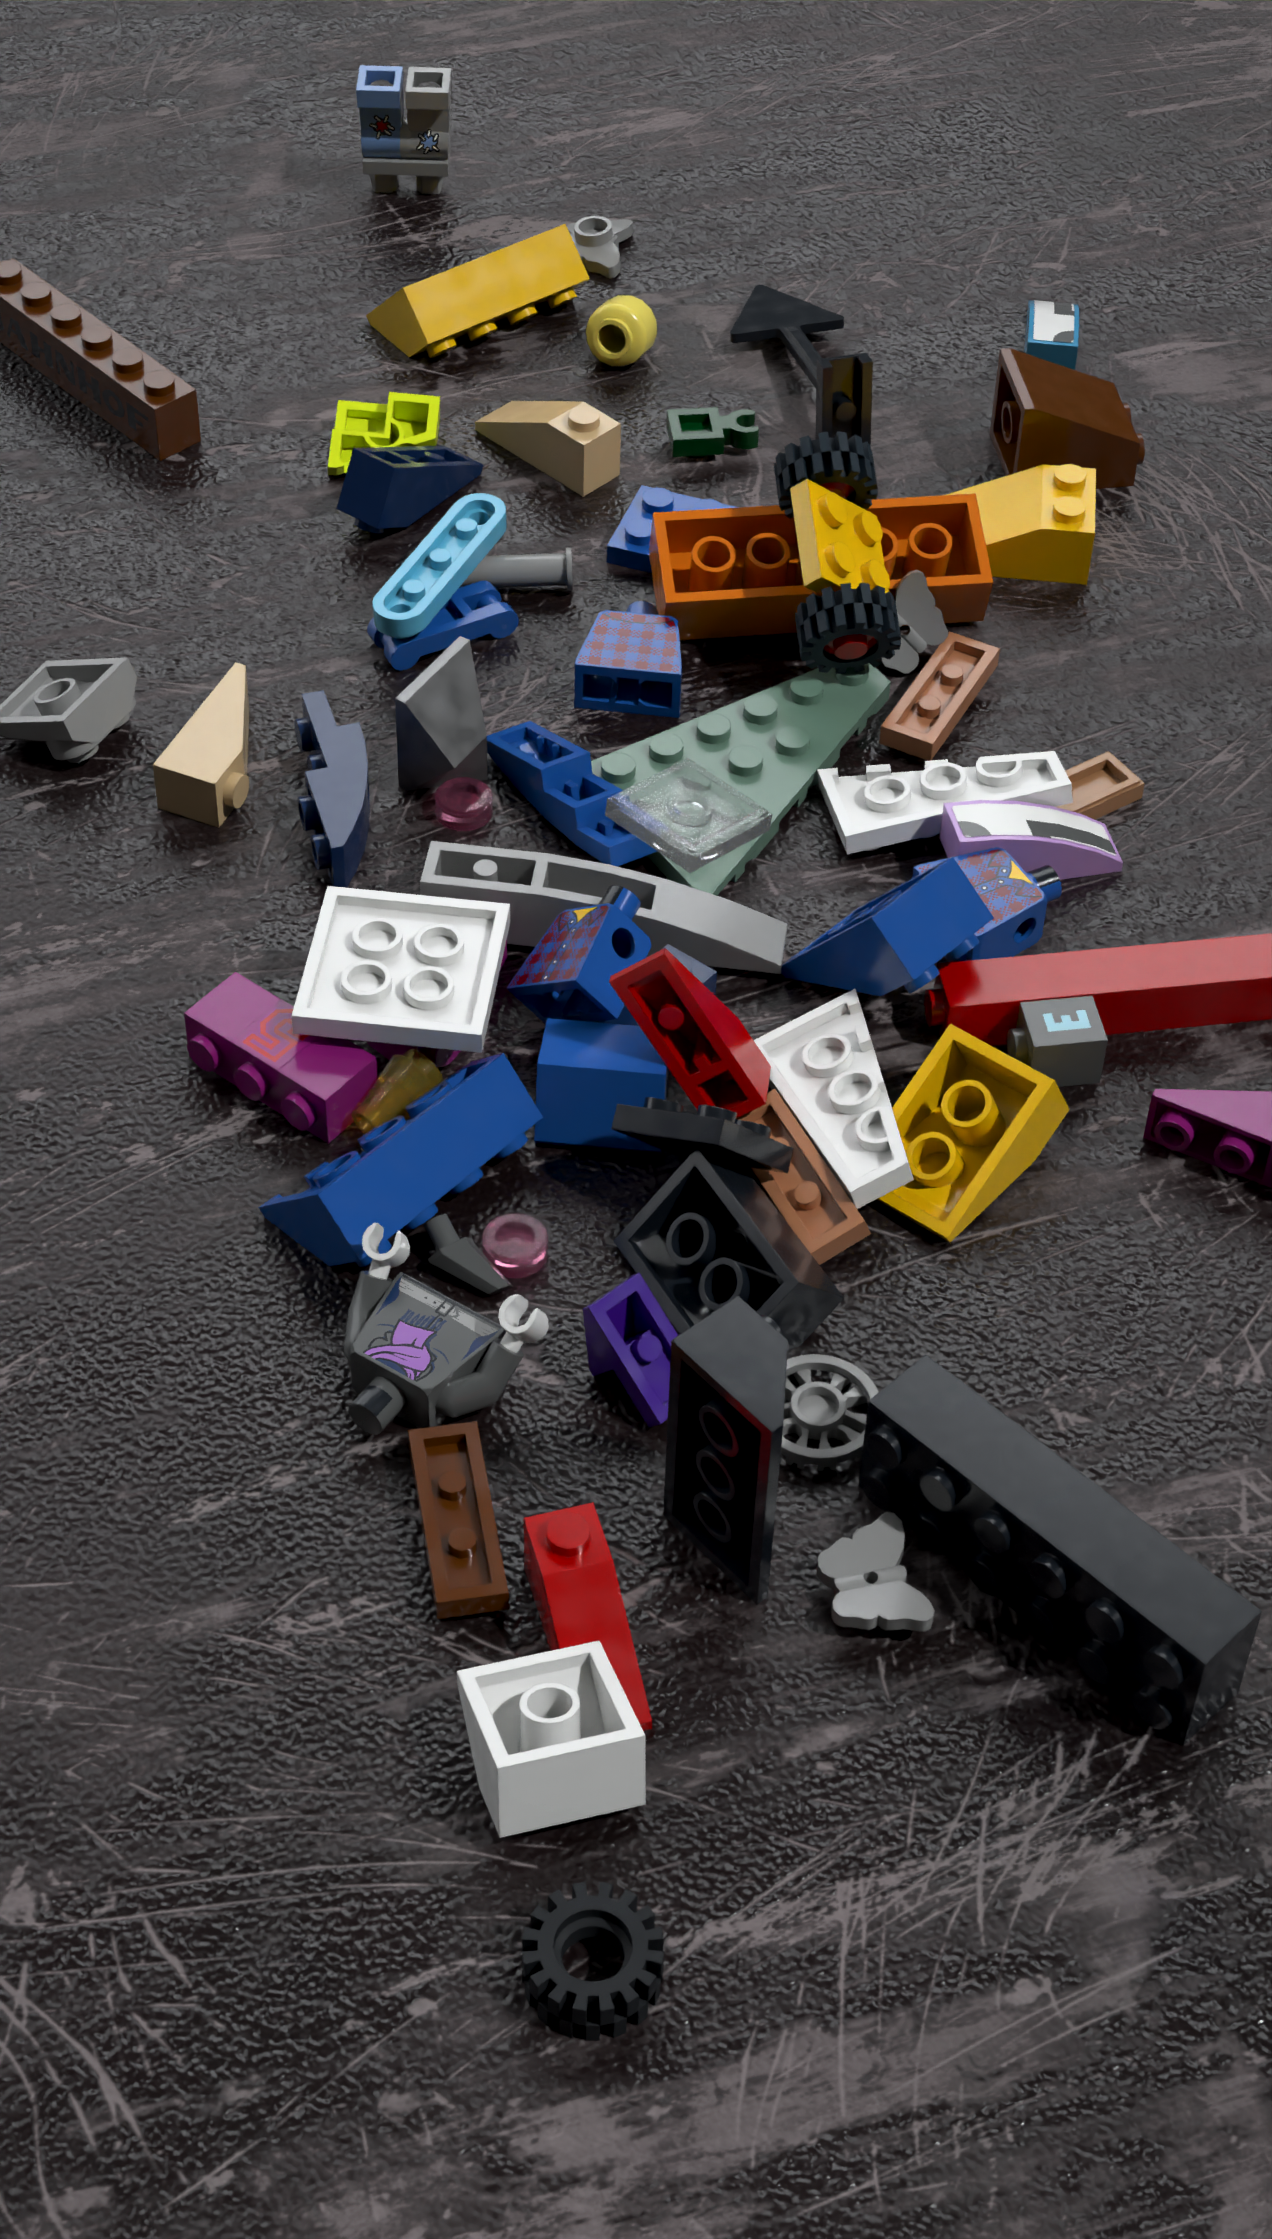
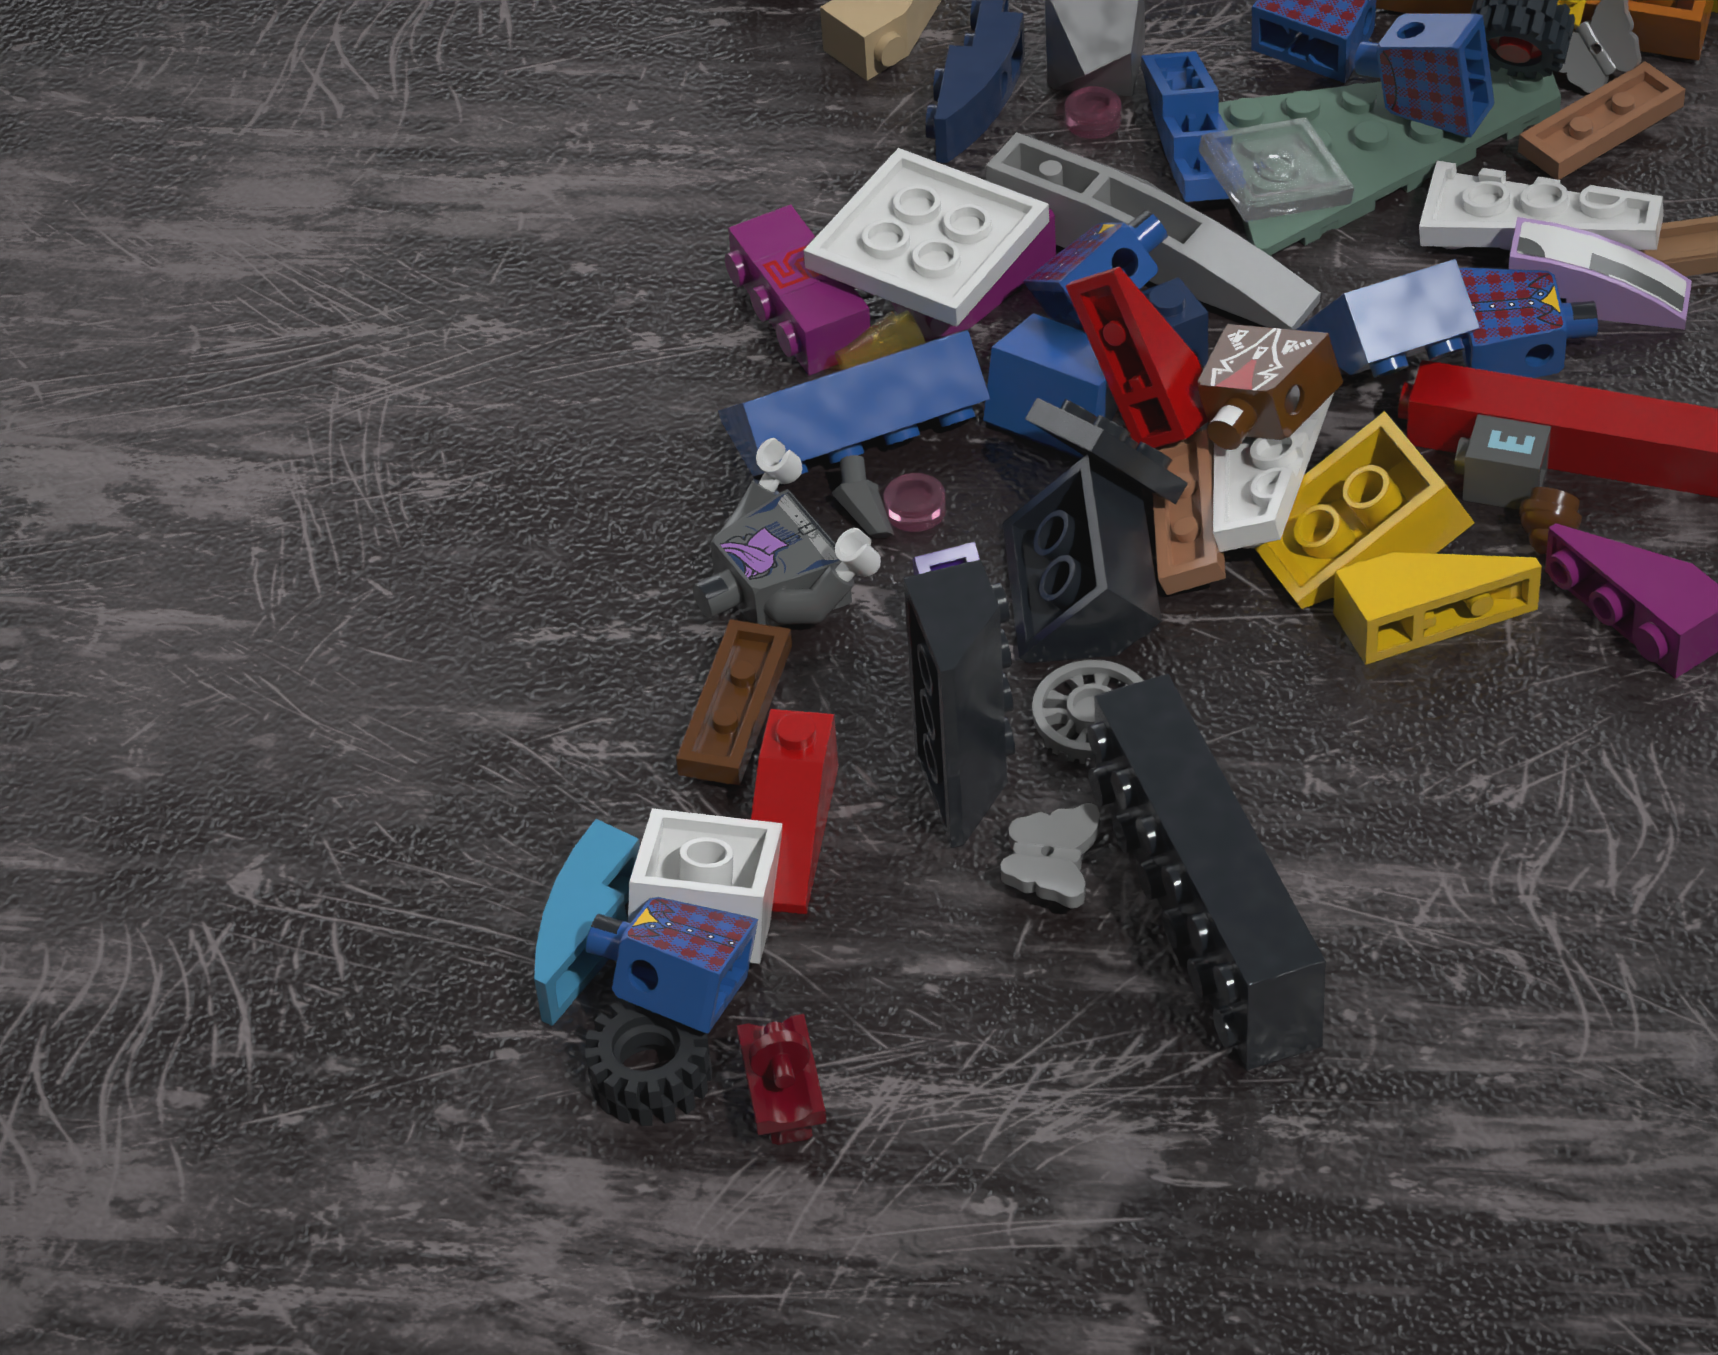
camera: 30 degrees right, 0 degrees up
none -> dark azure slope [534,819,640,1026]
none -> blue torso [586,897,758,1034]
none -> dark red hips [737,1014,827,1145]
none -> reddish brown torso [1198,324,1343,450]
none -> yellow slope [1333,552,1542,665]
none -> blue torso [1354,14,1495,138]
none -> reddish brown plate [1519,487,1582,555]

